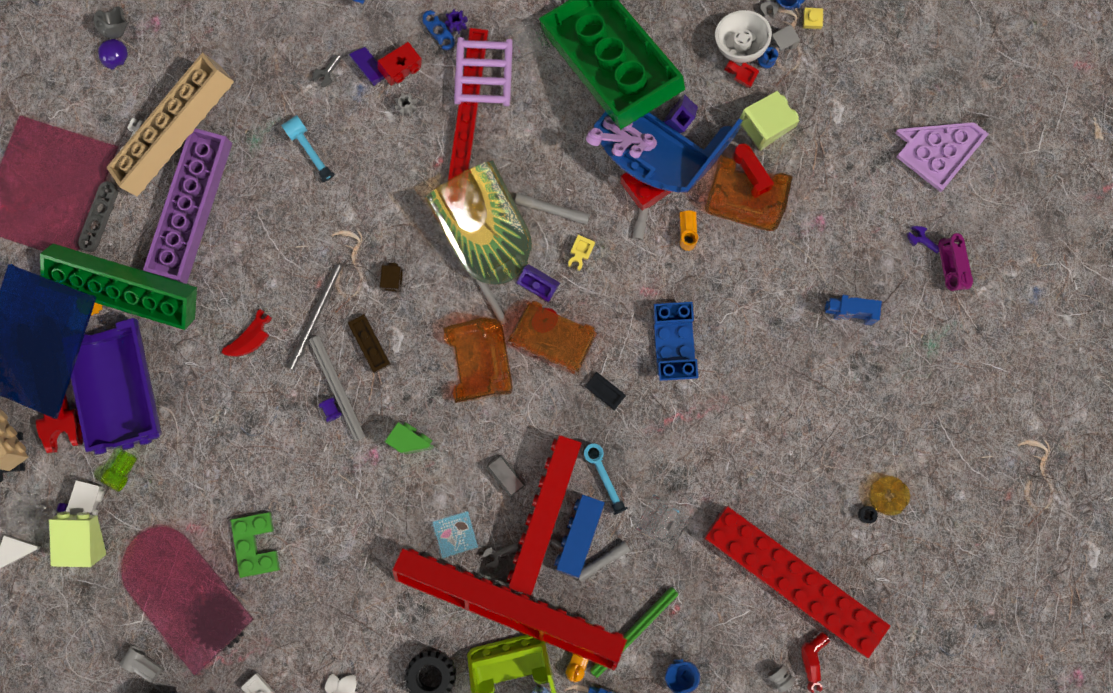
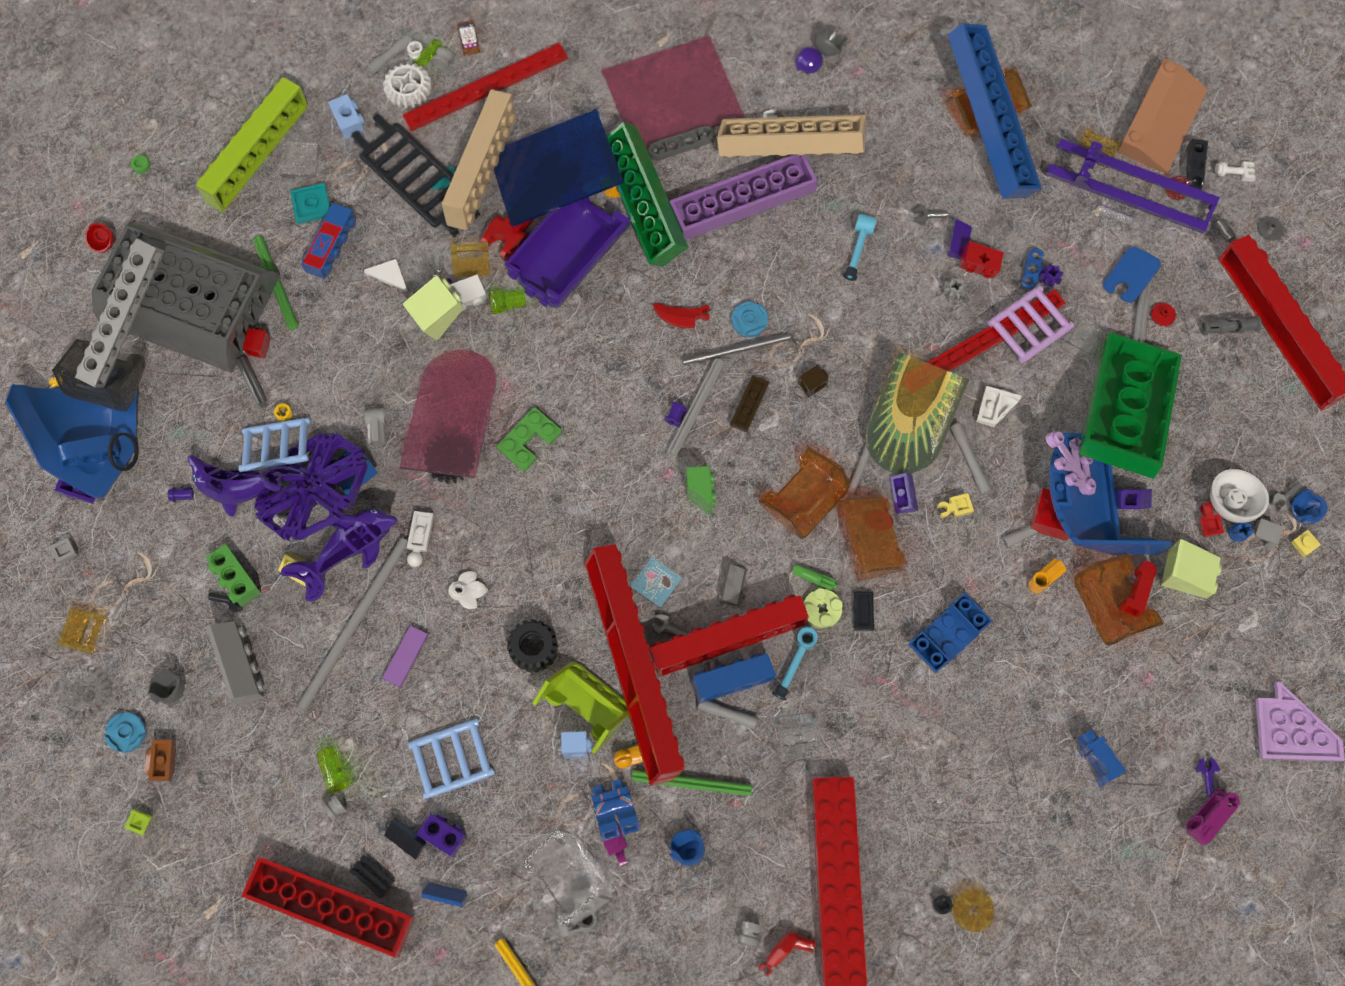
camera: 50 degrees right, 10 degrees down
none -> clear yellow plate [451,241,491,277]
none -> dark azure tile [731,301,768,338]
none -> bright green piece [792,564,839,591]
none -> yellowish green plate [804,588,842,629]
none -> white wing [976,386,1022,427]

